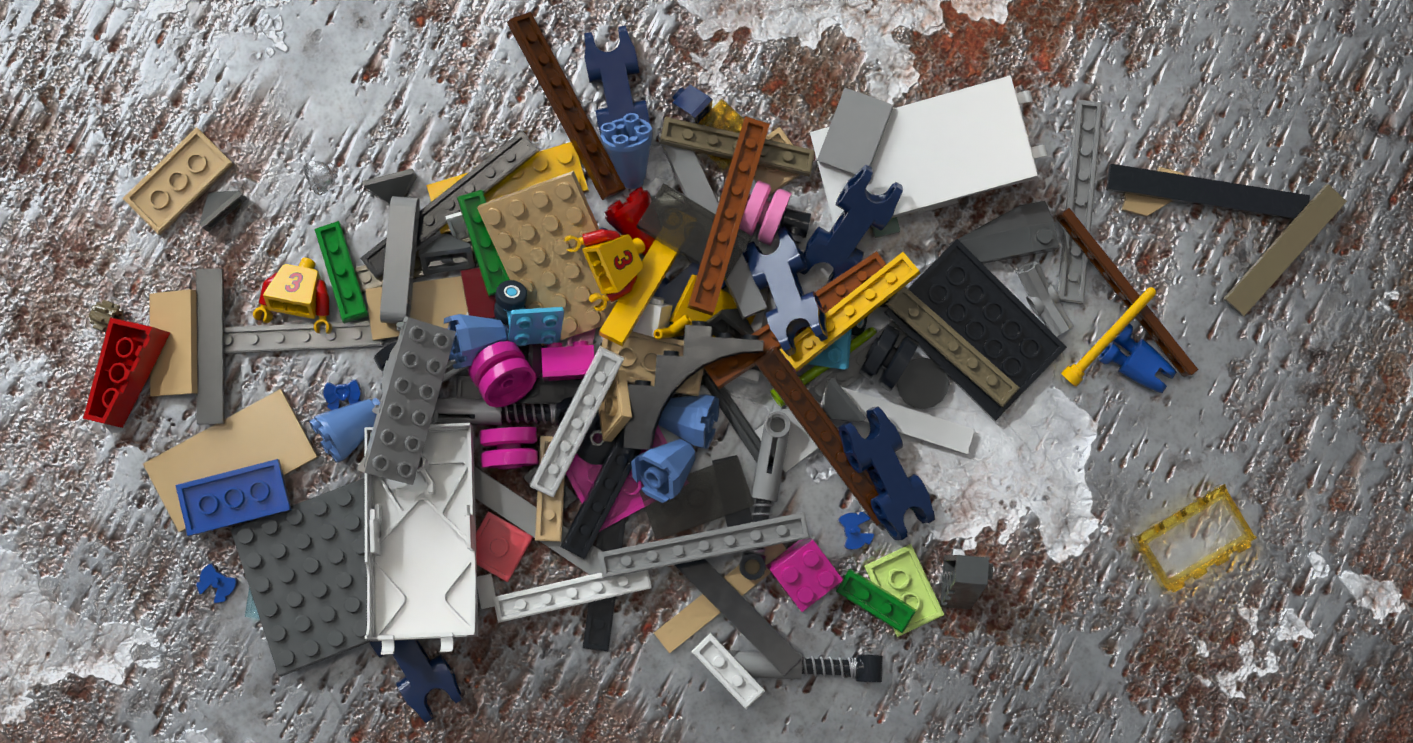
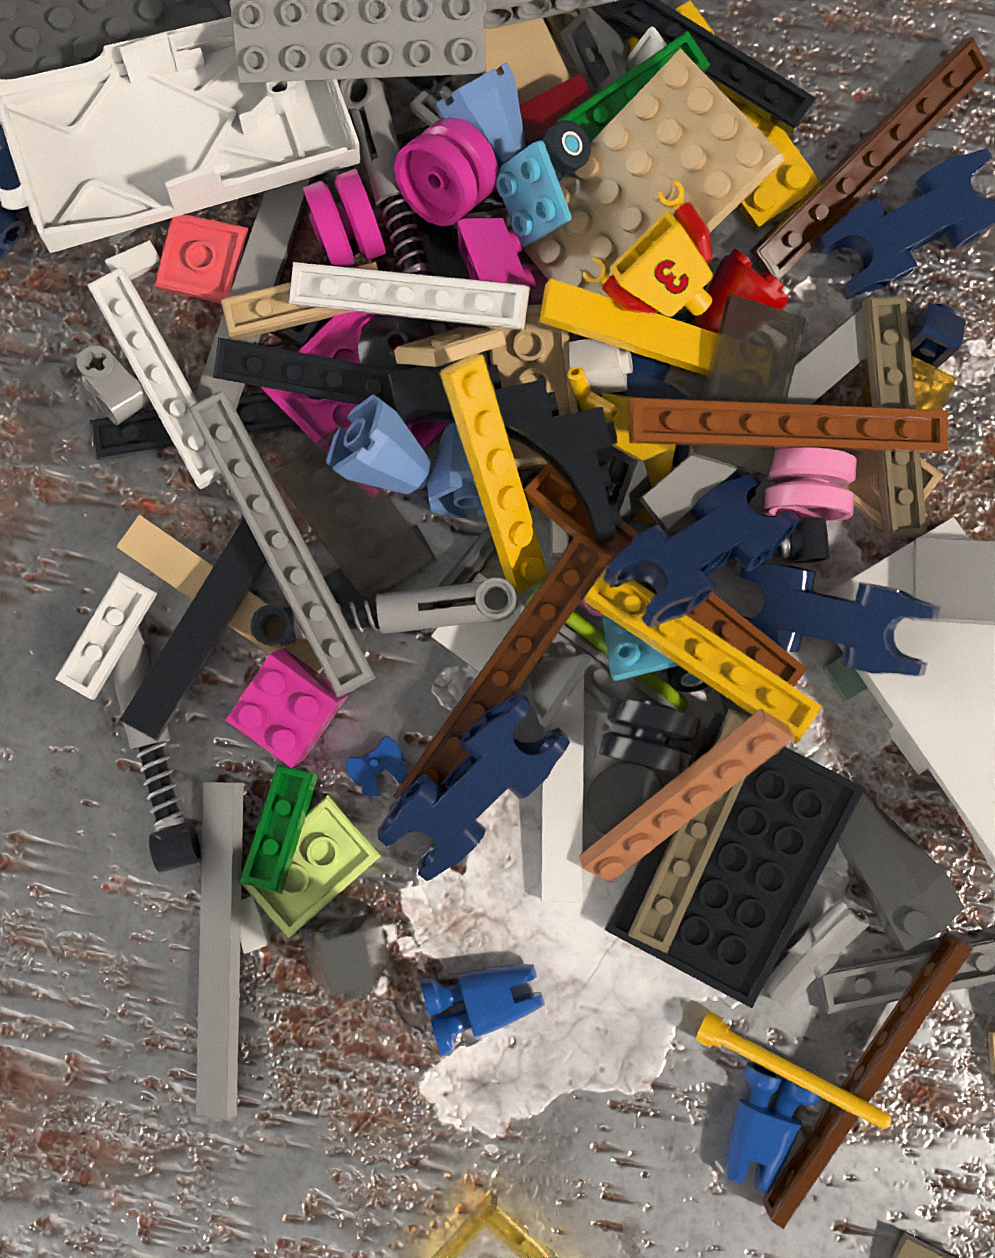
camera: 80 degrees right, 0 degrees up
medium blue cone [601,113,653,189] -> none
none -> light grey piece [77,346,150,425]
none -> light grey tile [196,782,243,1120]
none -> white piece [240,896,271,954]
none -> blue piece [420,964,545,1057]
none -> yellow plate [440,353,548,595]
none -> nougat plate [579,709,794,882]

